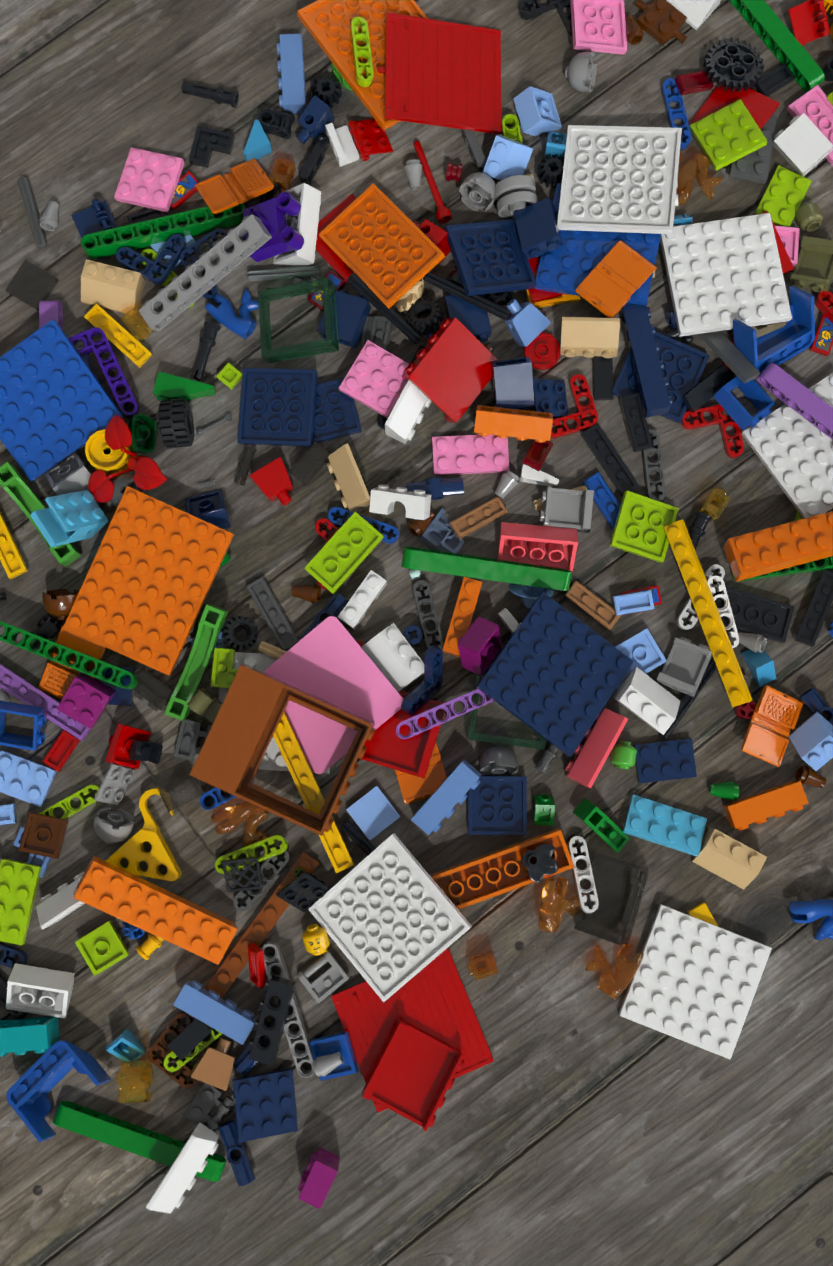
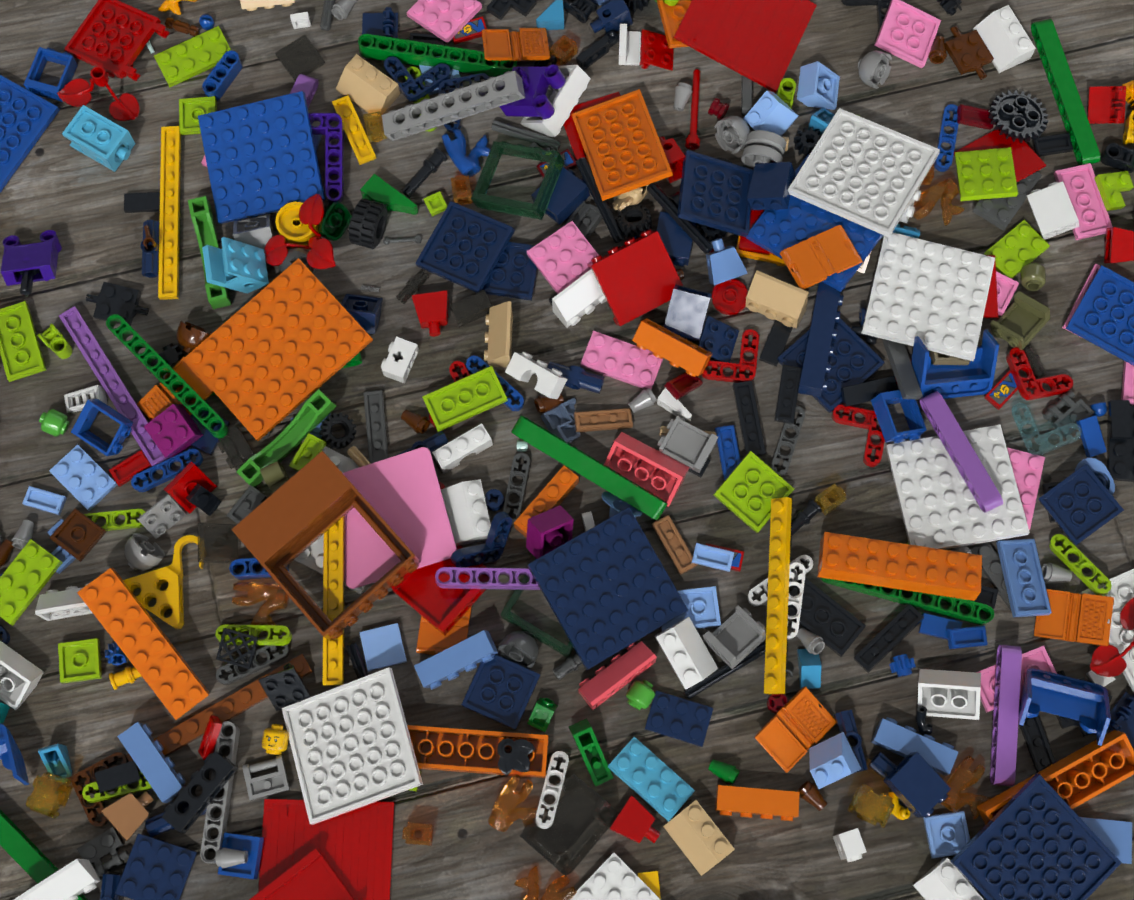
camera: 30 degrees right, 10 degrees down
none -> blue beam [131,448,203,492]
none -> white tile [290,12,311,29]
none -> white brick [381,336,419,384]
none -> clear orange brick [451,175,473,205]
none -> red torso [610,796,661,843]

